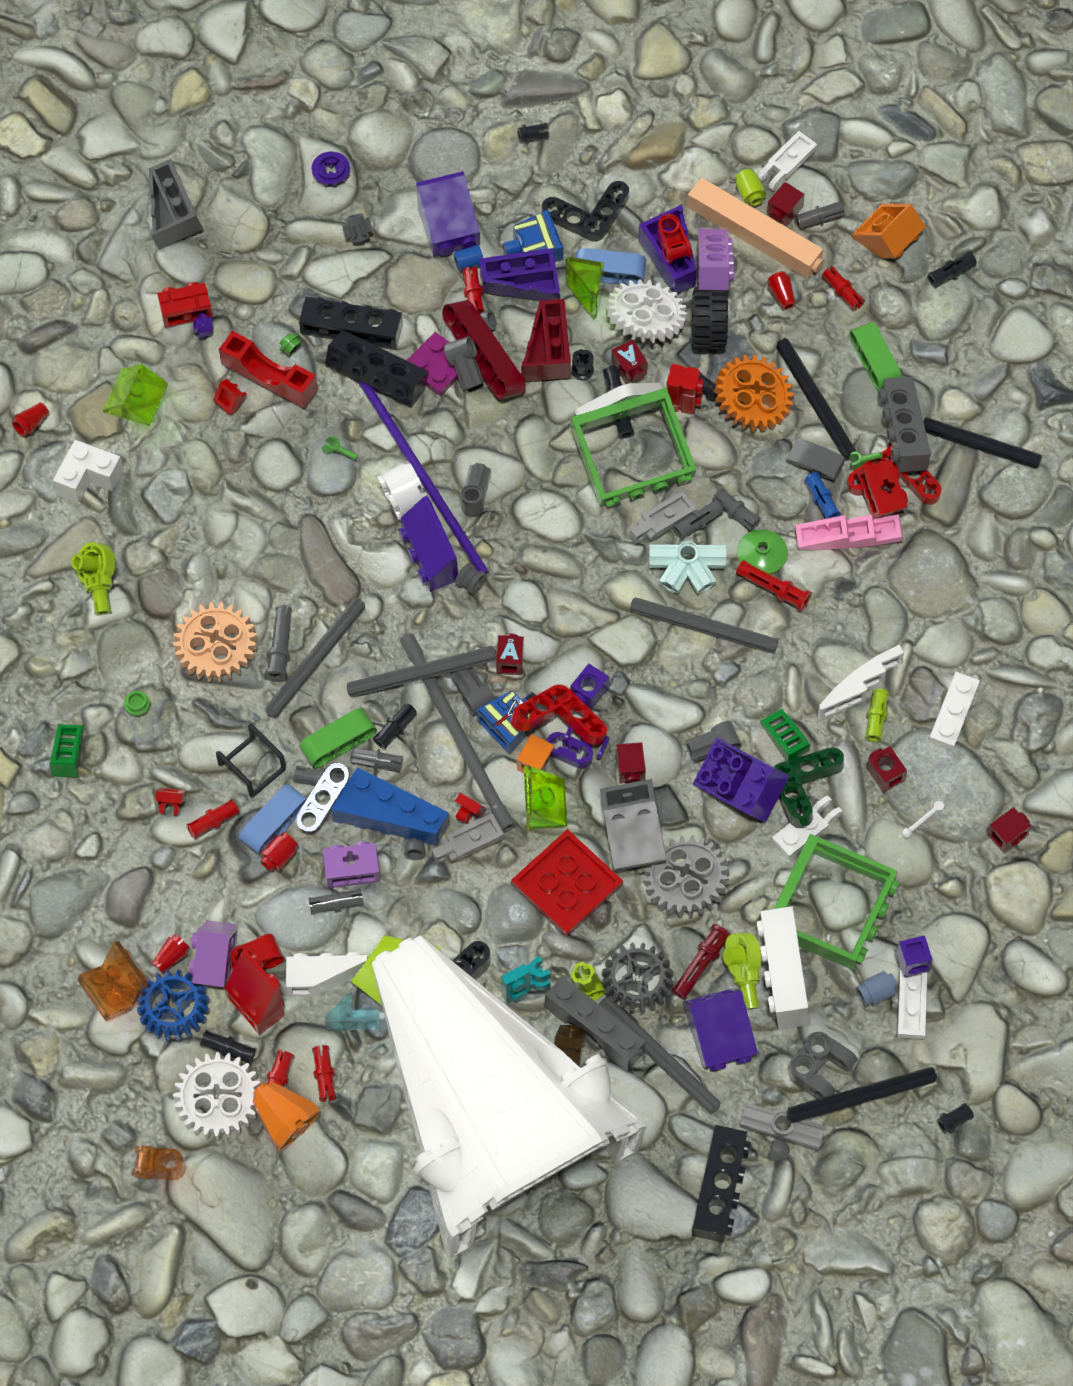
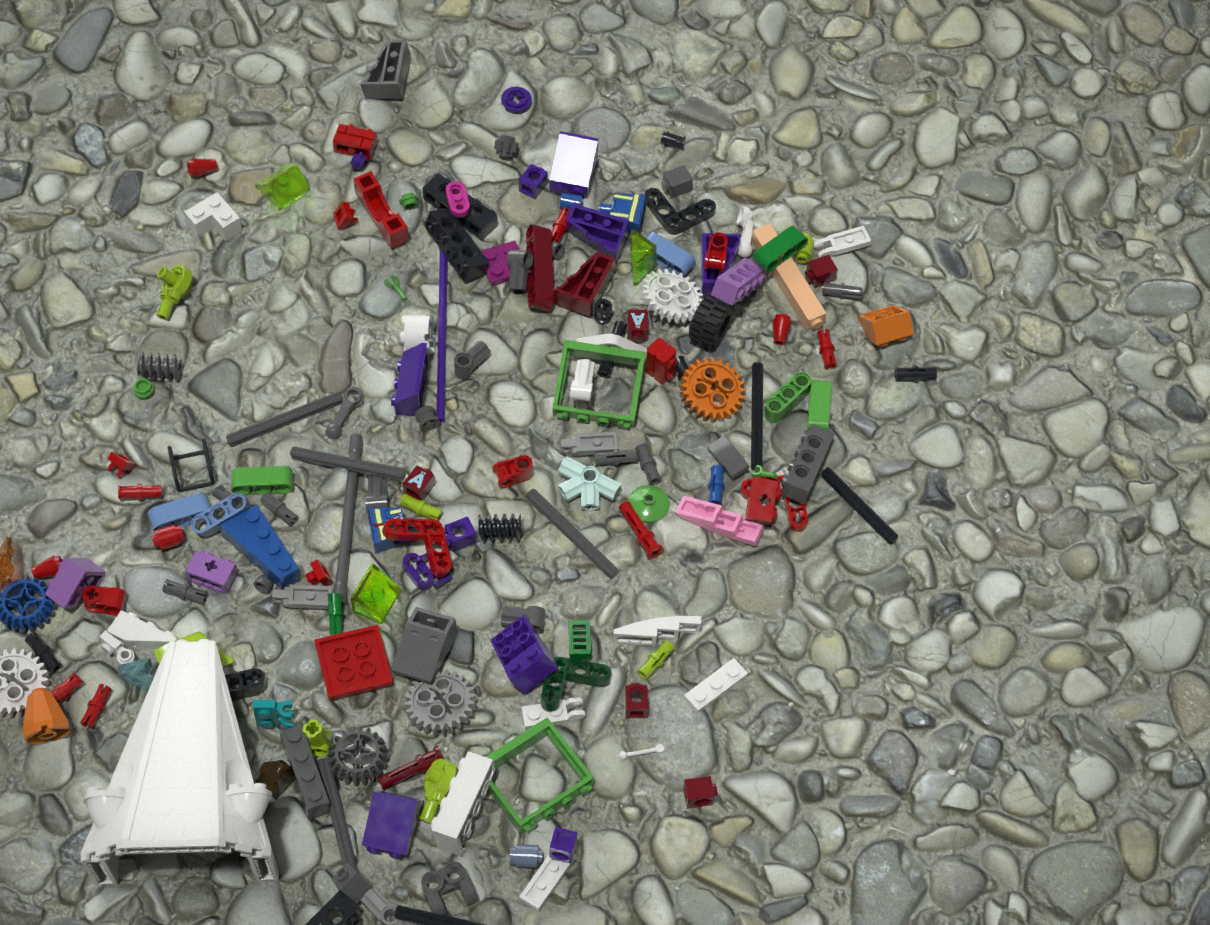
camera: 25 degrees right, 5 degrees down
green slope [49,724,84,778] -> none
light nougat gear [173,602,257,682] -> none
red slope [224,949,285,1036] -> none
dark grey pin [264,605,292,682] -> none
black axle [372,704,417,749] -> none
orange panel [517,734,554,781] -> none
dark red brick [616,742,646,784] -> none
none -> white plate [99,630,136,668]
none -> dark grey piece [137,351,182,381]
none -> dark grey piece [325,387,365,439]
none -> green axle [327,593,344,636]
none -> dark grey brick [332,862,373,903]
none -> lime pin [400,493,443,521]
none -> dark pink plate [446,181,470,218]
none -> black piece [478,513,521,541]
none -> red piece [492,455,534,488]
none -> dark purple brick [519,164,548,200]
none -> white piece [570,359,595,402]
none -> dark grey brick [661,165,693,198]
none -> white piece [737,206,754,258]
none -> green beam [752,225,808,273]
none -> bright green beam [764,372,811,423]

